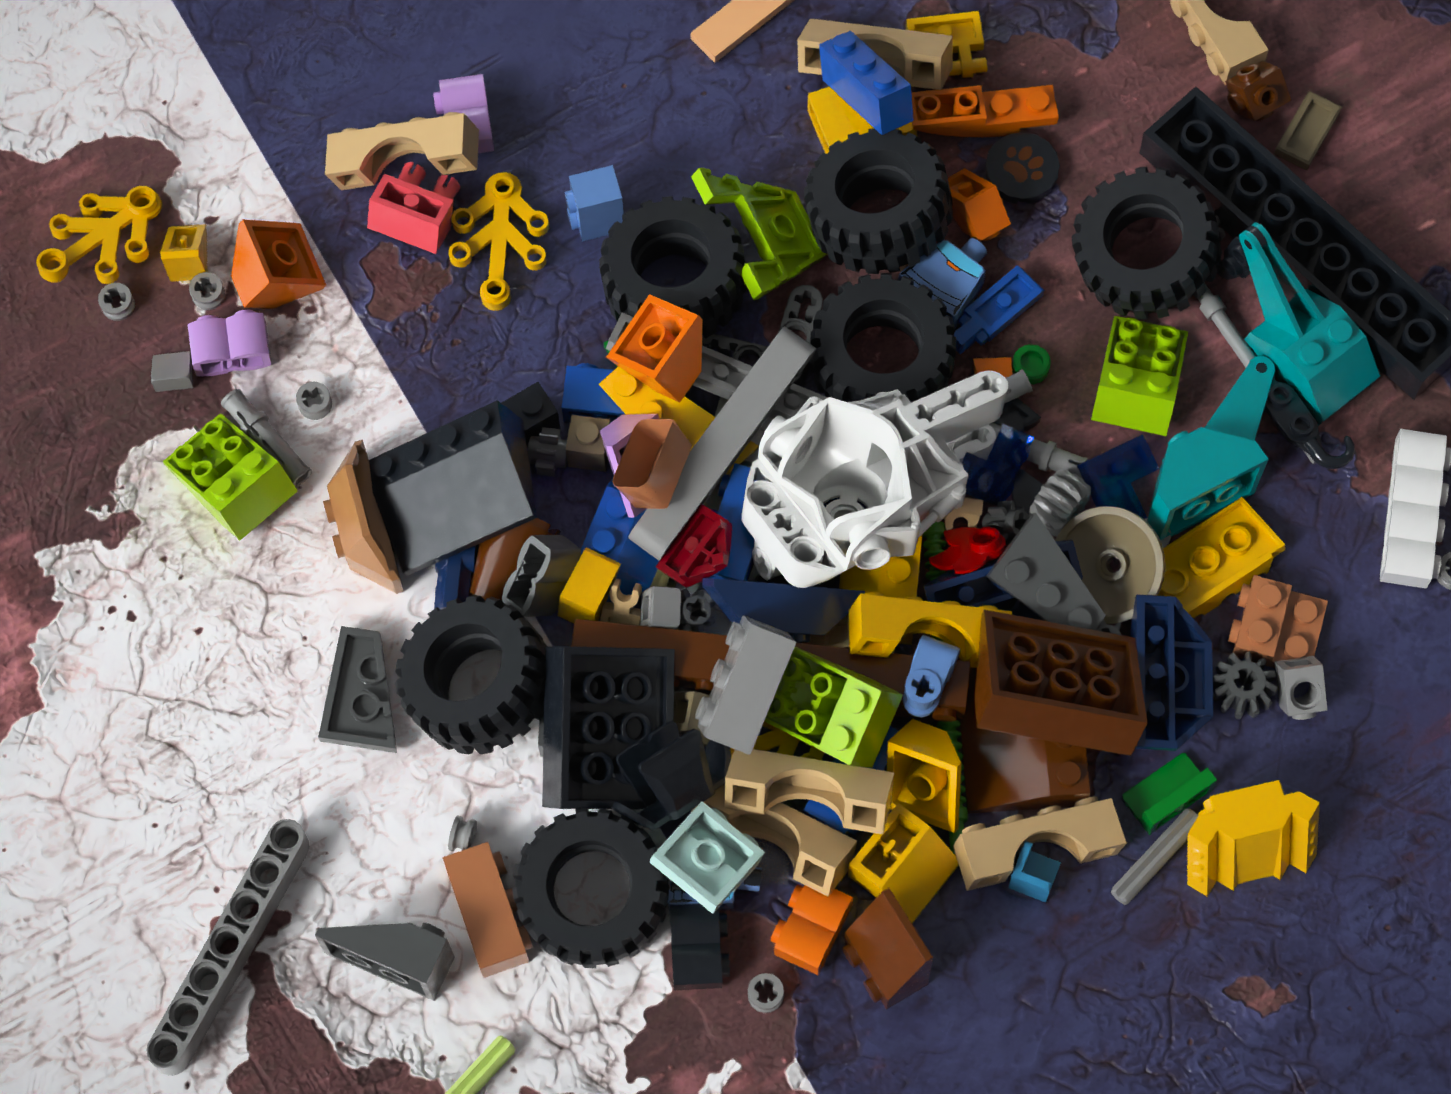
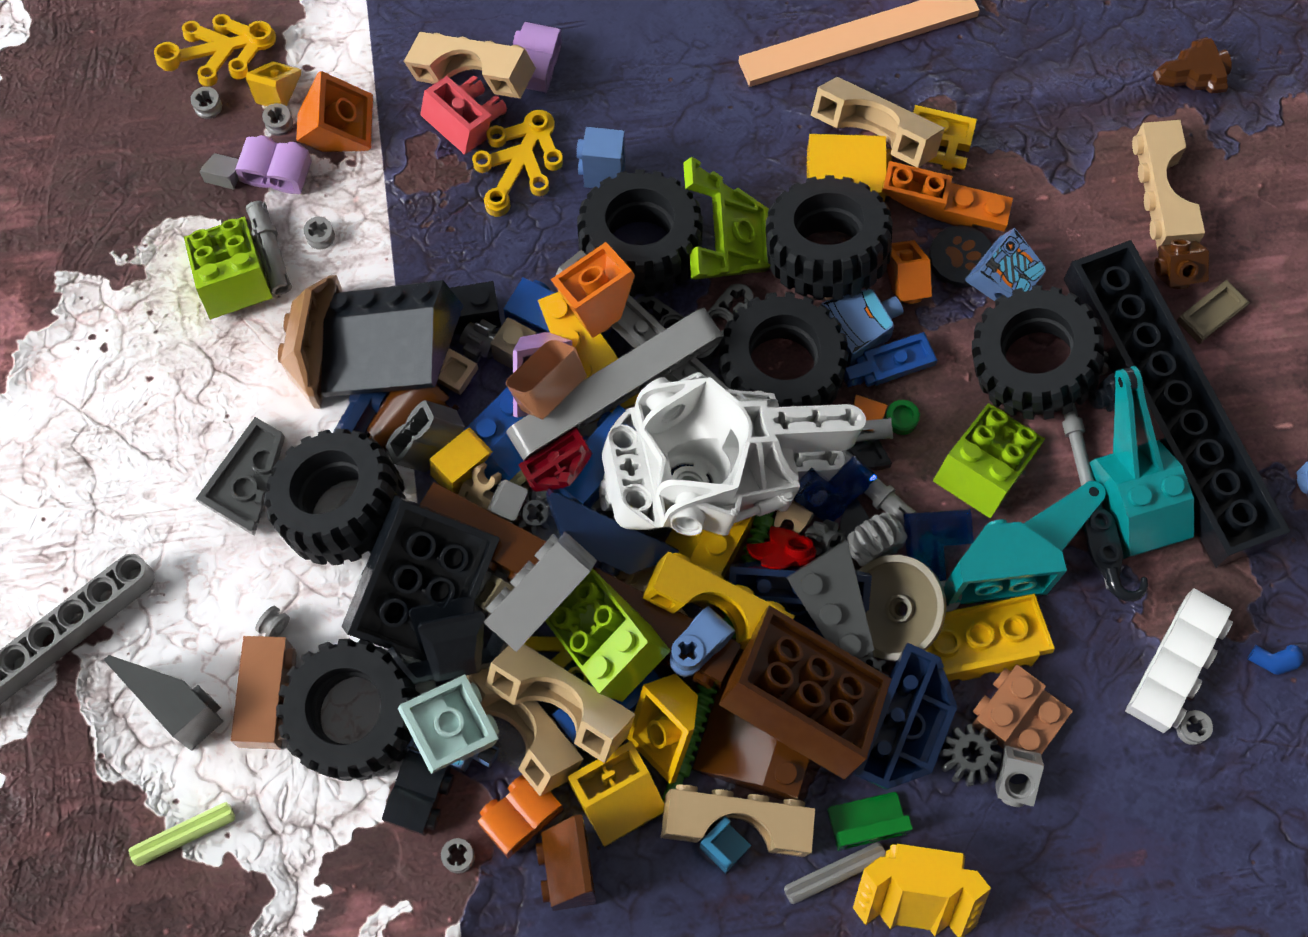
camera: 20 degrees right, 0 degrees up
blue brick [819,30,914,135] -> none
none -> tan tile [437,348,478,395]
none -> torso [965,228,1046,301]

